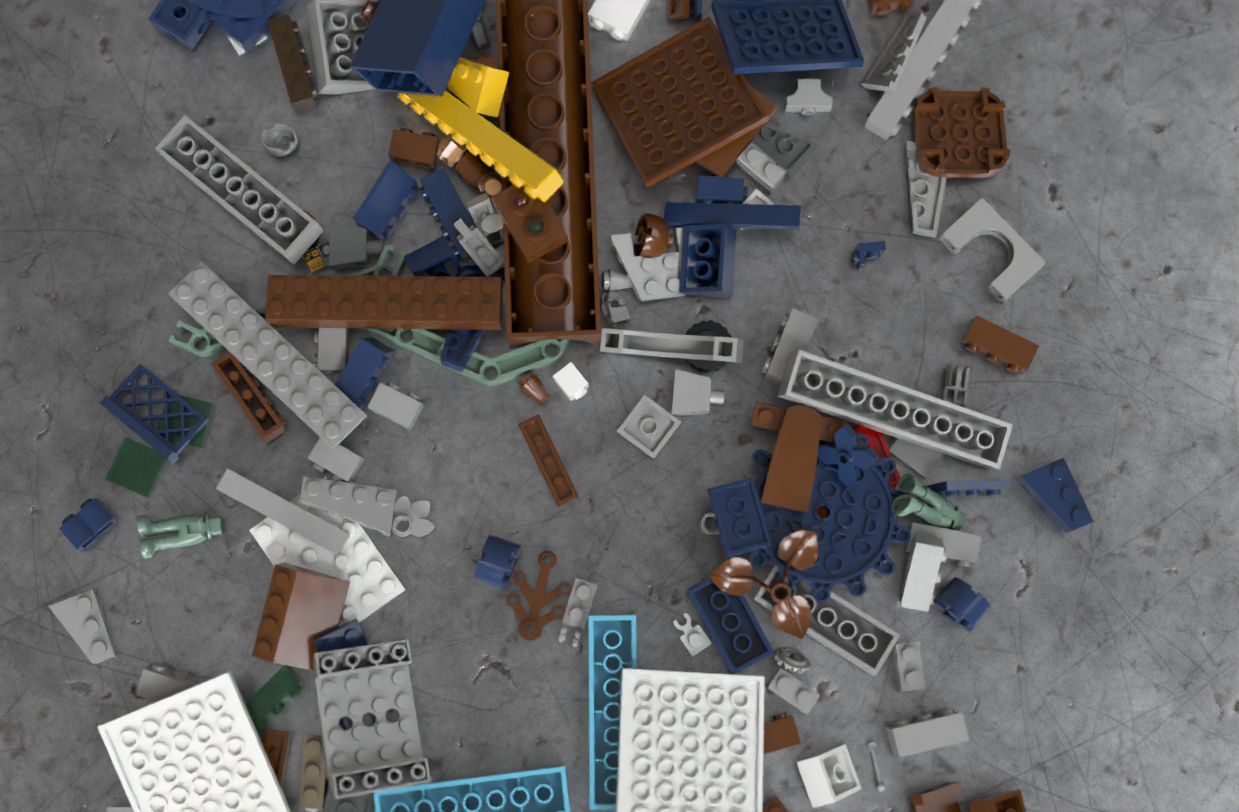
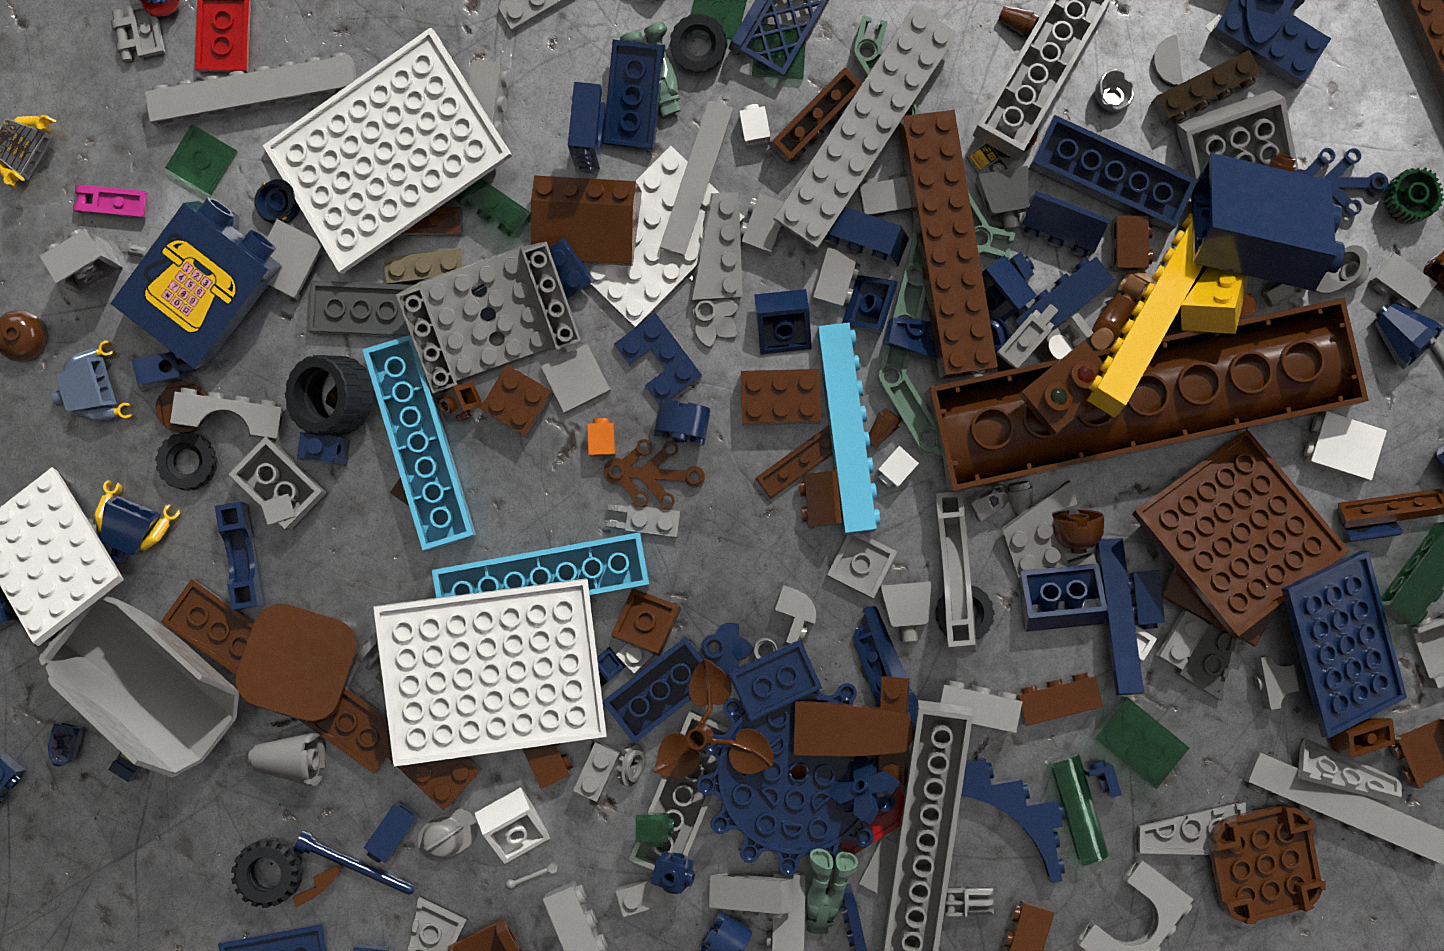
camera: 80 degrees right, 5 degrees up
none -> reddish brown brick [436,381,482,422]
none -> reddish brown brick [480,364,554,438]
none -> light grey tile [541,344,611,413]
none -> dark blue arch [568,82,606,172]
none -> orange brick [587,418,616,457]
none -> dark blue slope [597,647,626,687]
none -> dark blue plate [603,39,665,150]
none -> reddish brown plate [611,588,681,656]
none -> dark blue plate [614,313,702,404]
none -> clear green brick [636,812,674,847]
none -> dark blue brick [651,852,696,894]
none -> black tyre [669,14,727,72]
none -> dark blue plate [701,623,753,675]
none -> white brick [739,104,771,146]
none -> reddish brown brick [741,369,821,426]
none -> dark blue slope [754,289,812,354]
none -> light grey brick [774,585,816,643]
none -> reddish brown slope [799,470,842,528]
none -> medium azure brick [817,323,880,536]
none -> dark blue slope [842,275,898,336]
none -> dark blue wedge [853,606,918,729]
none -> dark blue arch [961,758,1066,883]
none -> reddish brown cone [999,6,1039,36]
none -> dark blue plate [1009,252,1034,281]
none -> reddish brown brick [1016,672,1103,726]
none -> dark blue brick [1029,115,1197,232]
none -> clear green brick [1049,753,1109,866]
none -> clear green brick [1090,696,1190,789]
none -> light grey tile [1153,34,1183,86]
none -> reddish brown slope [1331,718,1396,758]

